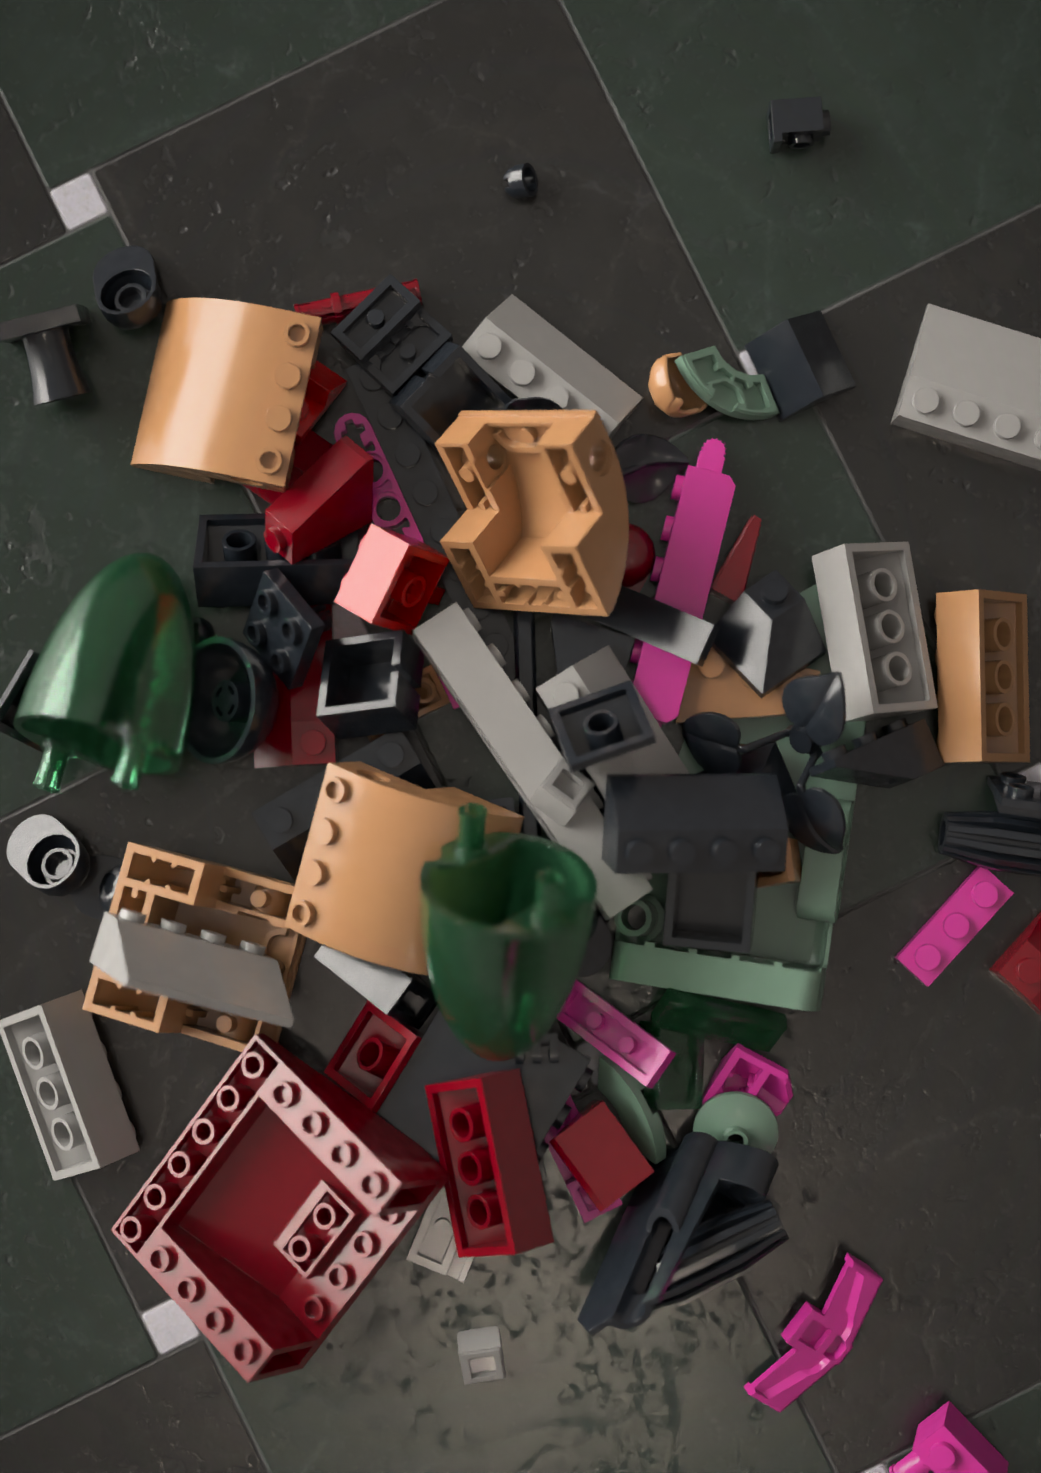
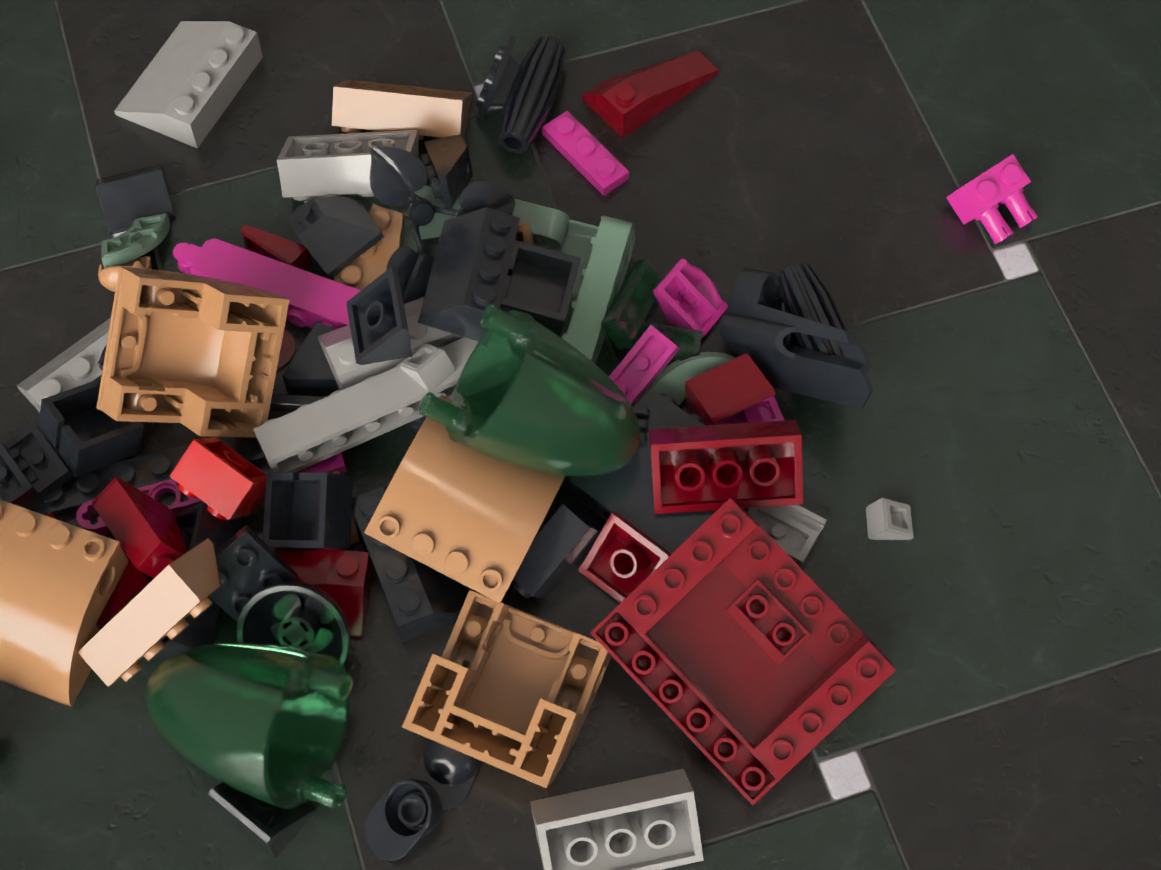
camera: 80 degrees left, 25 degrees down
light grey slope [89,908,294,1028] -> none
black piece [583,585,720,667] -> none
sand green dish [693,1091,779,1154] -> none
dark pink plate [743,1252,883,1413] -> none
none -> slope [78,538,220,687]

